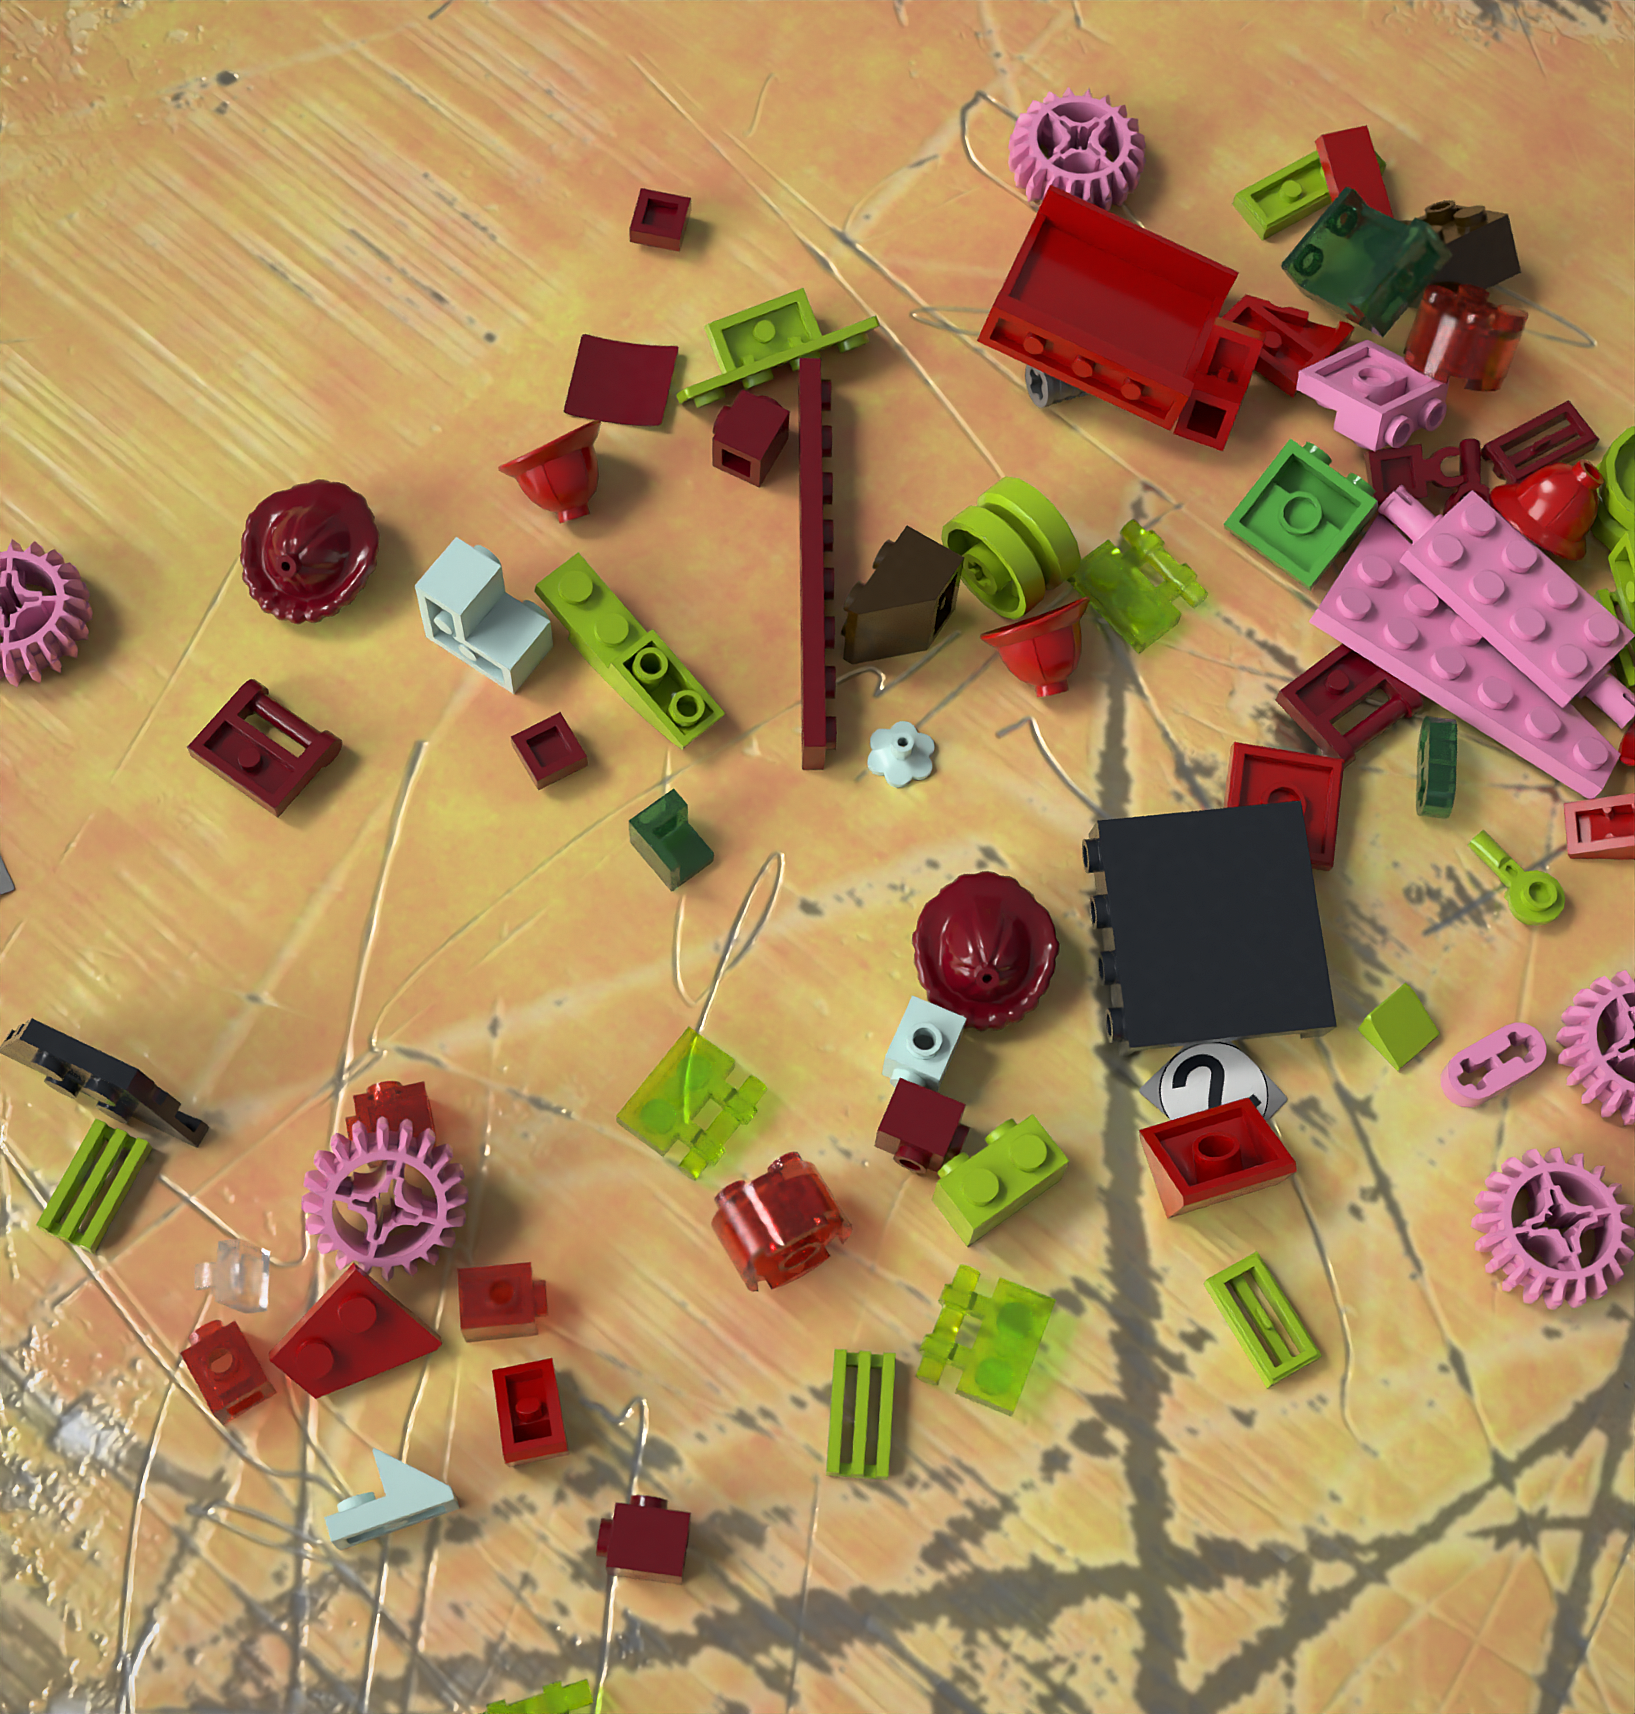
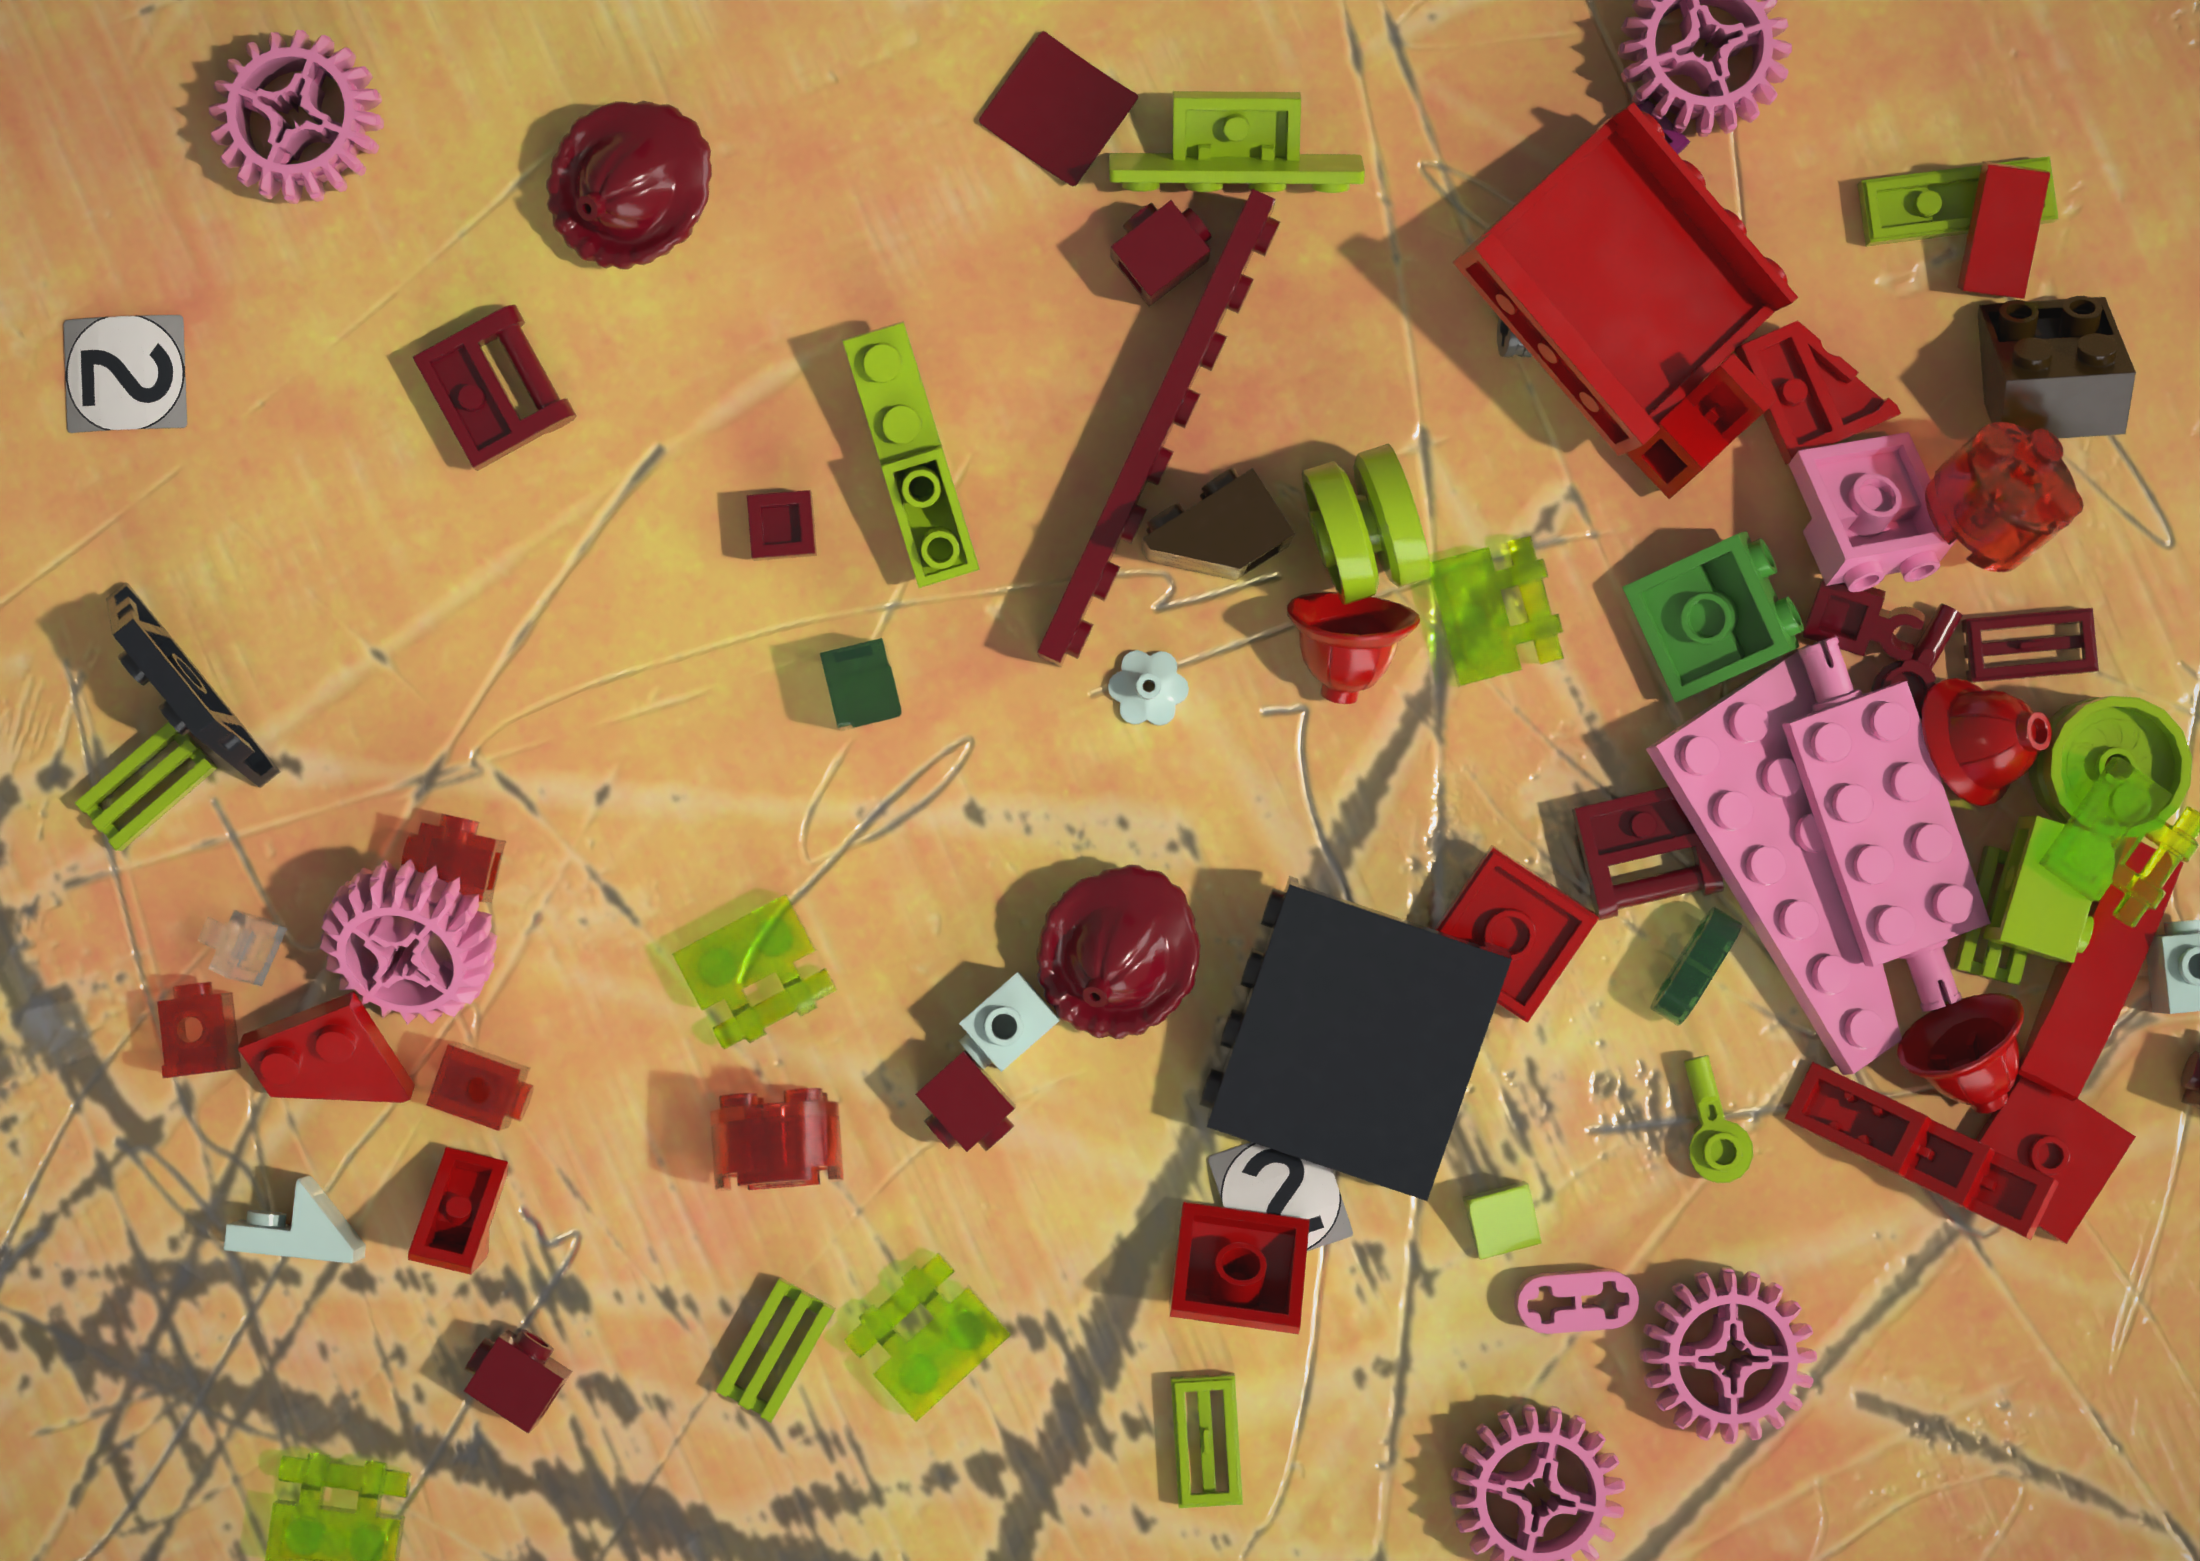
camera: 30 degrees right, 20 degrees up
light aqua brick [415,537,553,694] -> none
red hat [498,420,601,523] -> none
lime brick [932,1114,1069,1247] -> none
clear green panel [1281,187,1452,338] -> none

